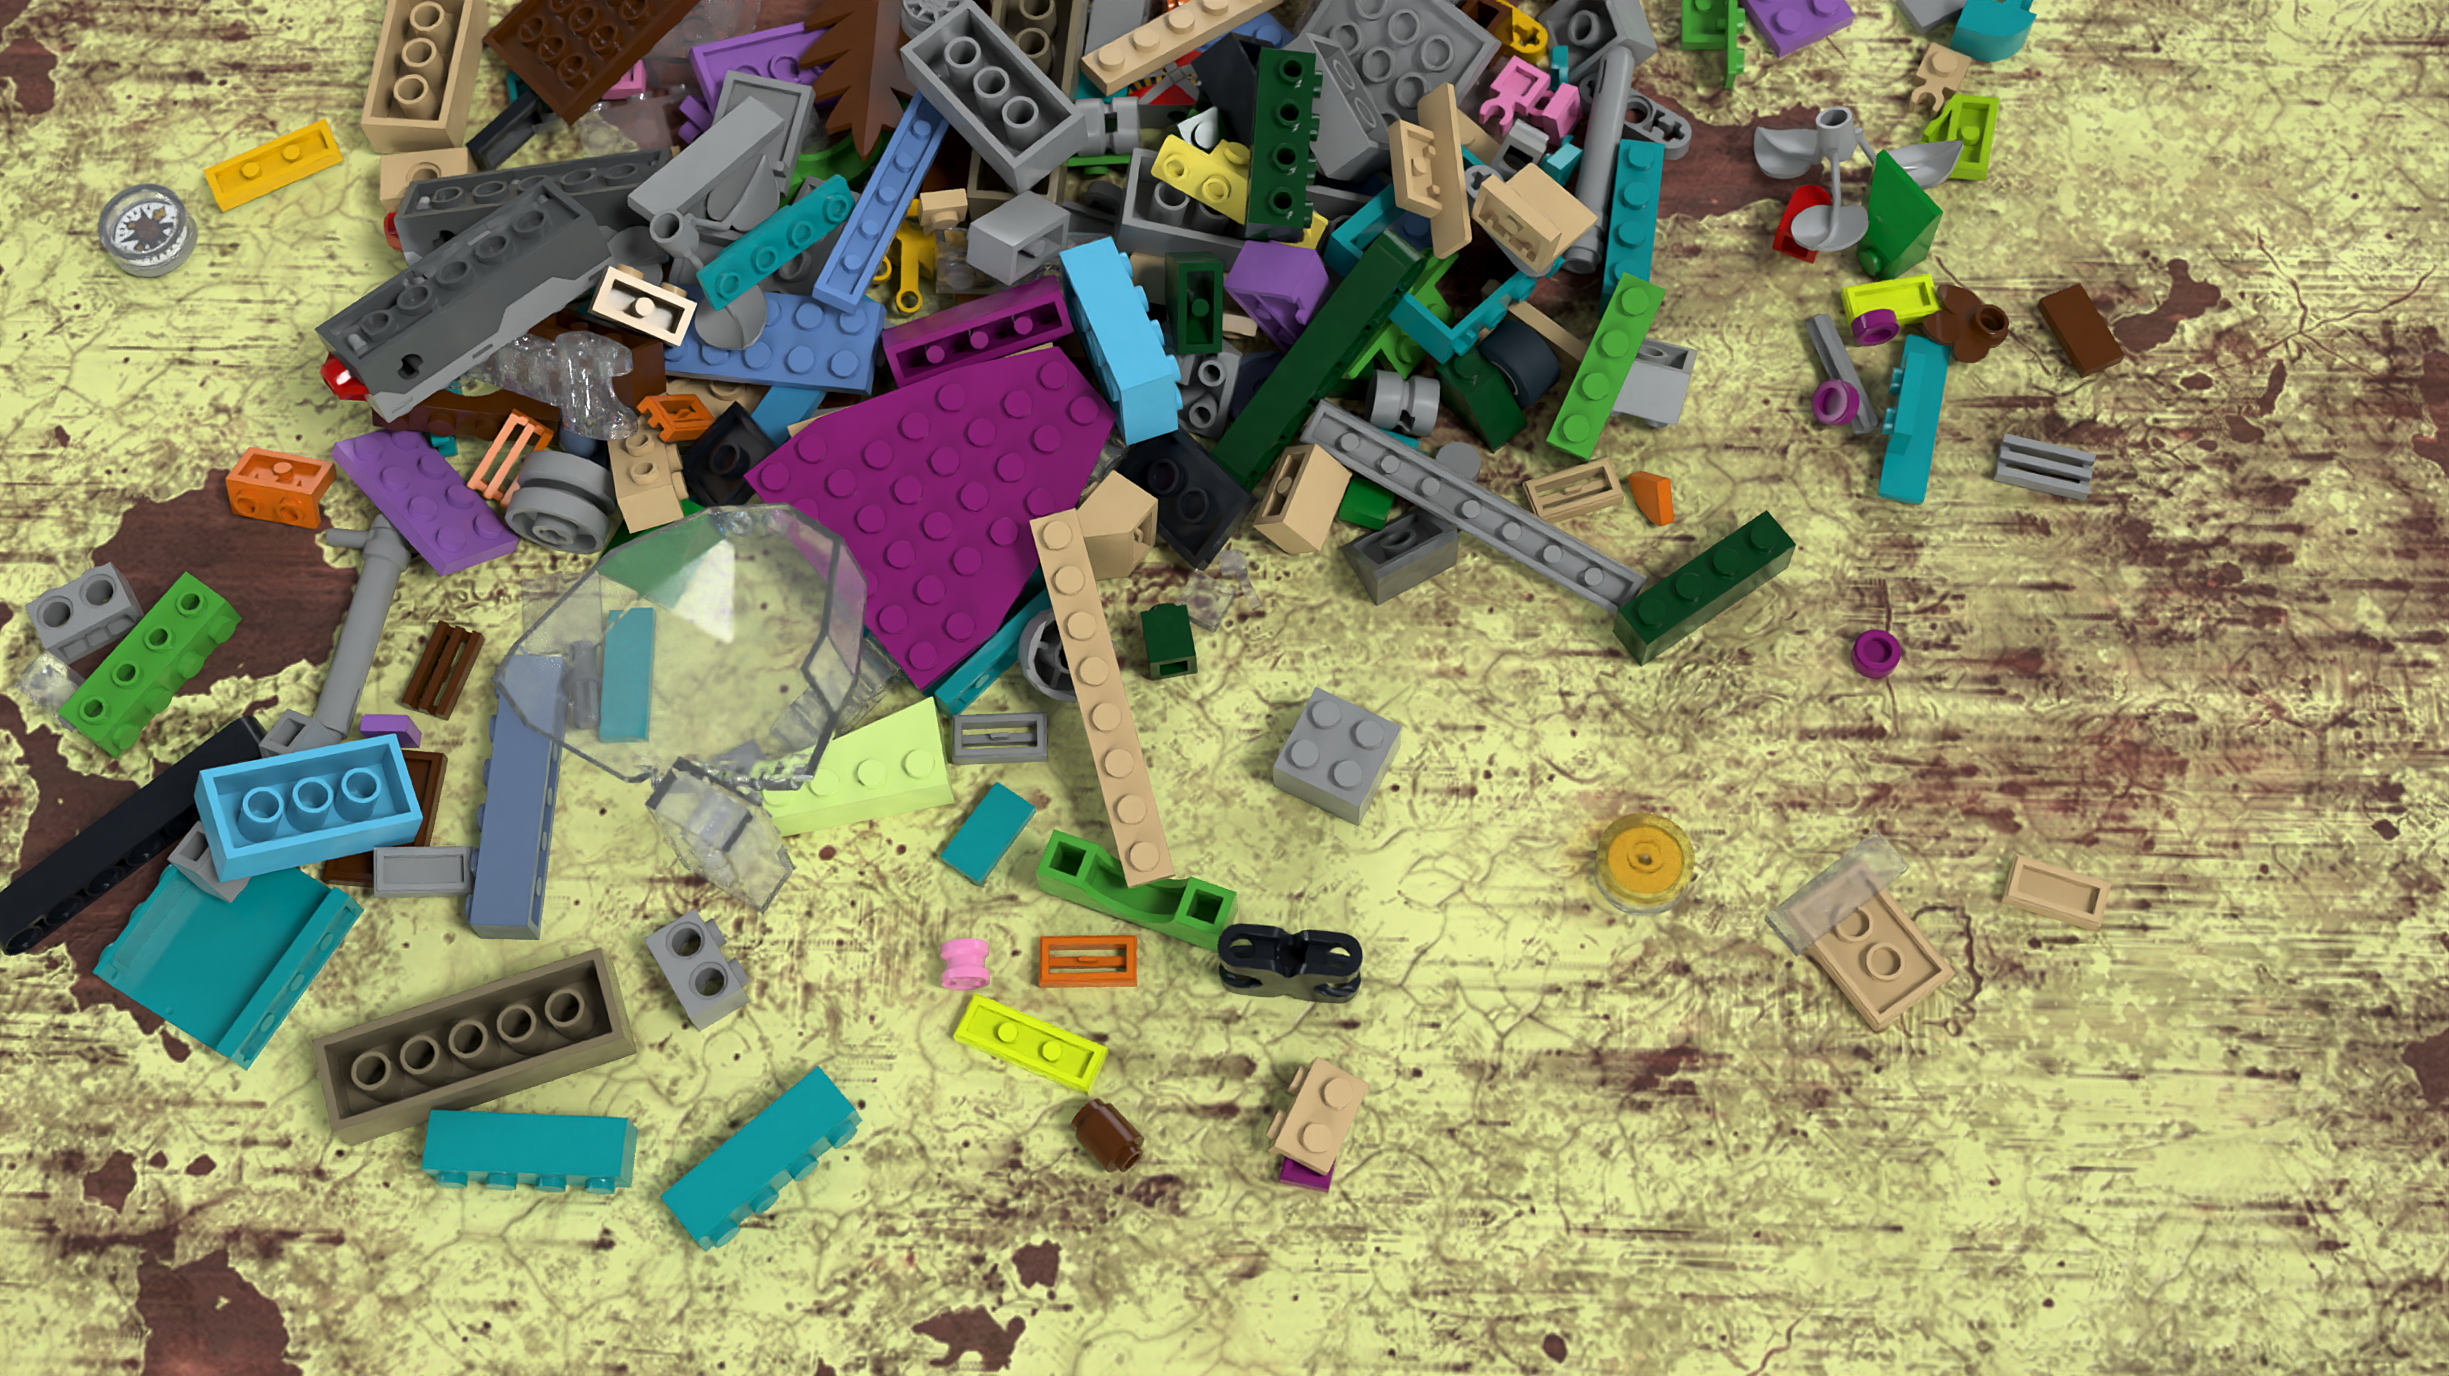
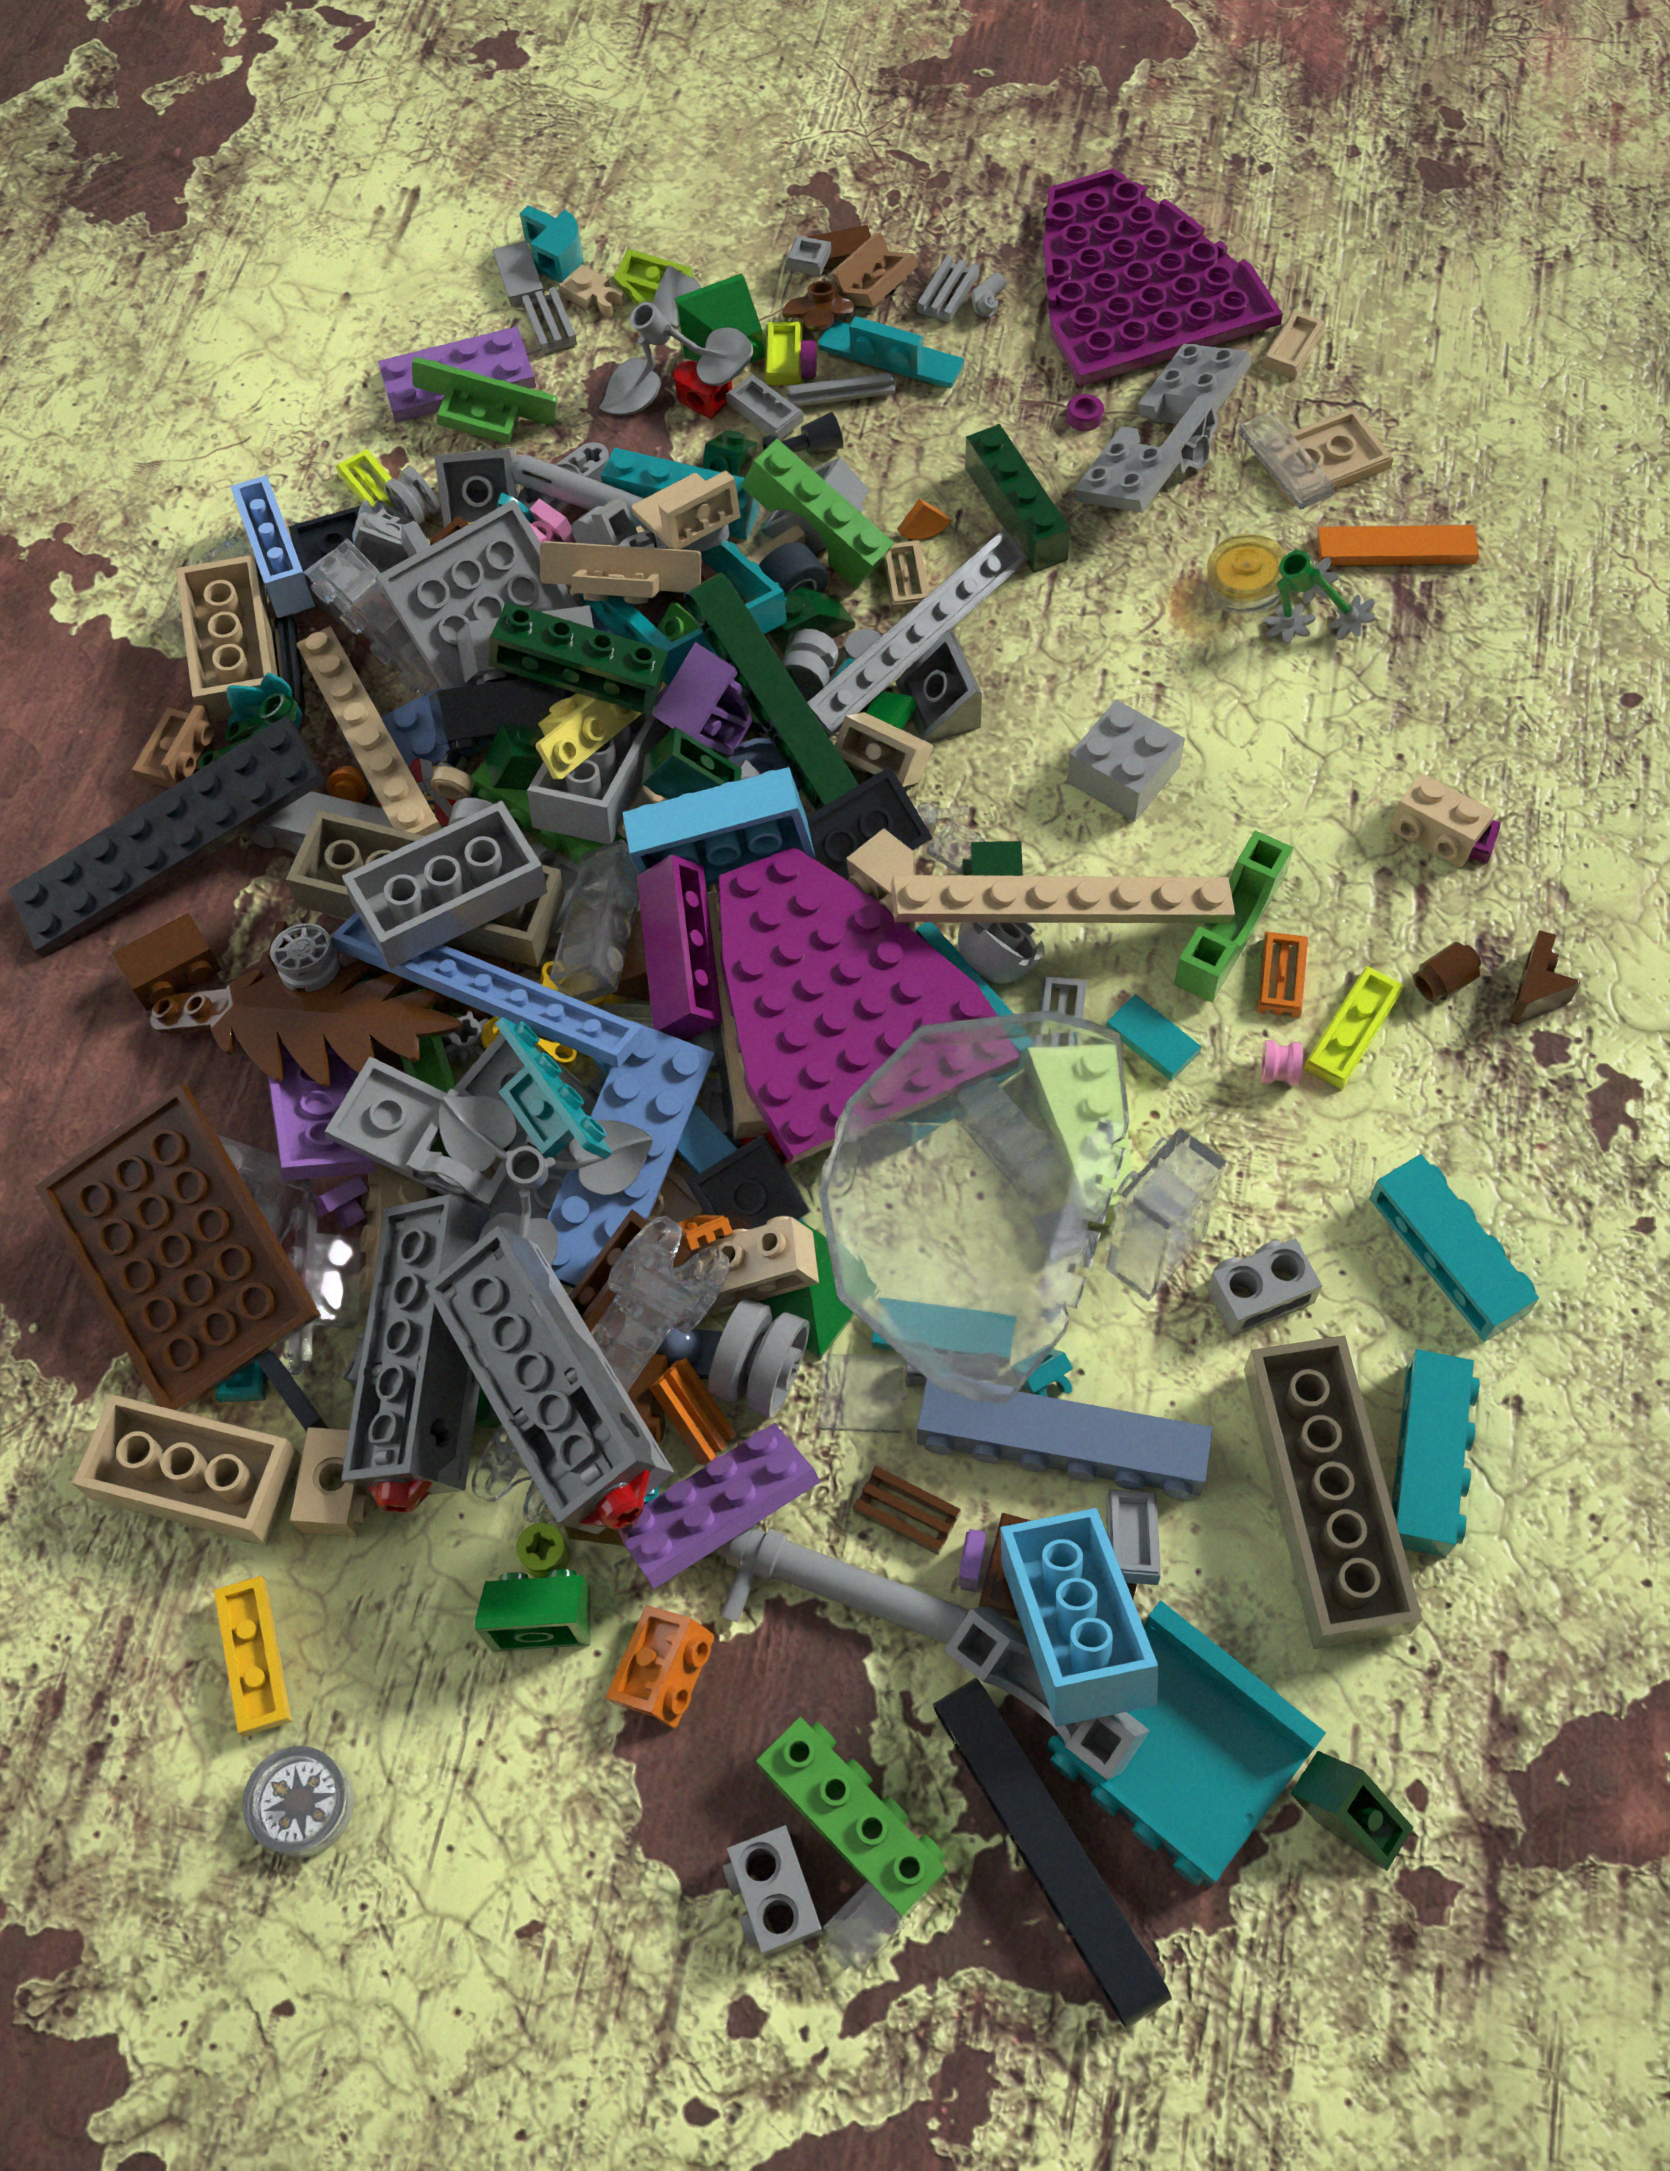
camera: 80 degrees left, 5 degrees down
tan brick [587,263,697,348] -> none
light grey tile [628,96,784,222] -> none
tan plate [917,188,968,236] -> none
light grey brick [966,190,1070,285] -> none
black piece [1217,923,1363,1004] -> none
magenta tile [1811,379,1859,426] -> none
none -> tan tile [430,766,475,801]
none -> green slope [475,1569,590,1652]
none -> light grey tile [521,287,577,354]
none -> dark green bracket [702,431,757,476]
none -> light grey plate [726,374,804,440]
none -> black piece [761,412,844,455]
none -> light grey tile [786,235,831,276]
none -> medium nougat bracket [832,233,918,308]
none -> light grey arm [972,273,1006,317]
none -> teal tile [1010,1347,1073,1397]
none -> magenta wing [1043,168,1283,386]
none -> light grey plate [1074,344,1251,513]
none -> plant [1263,549,1376,644]
none -> dark green slope [1290,1751,1414,1871]
none -> orange tile [1317,525,1479,566]
none -> reddish brown slope [1509,930,1580,1025]

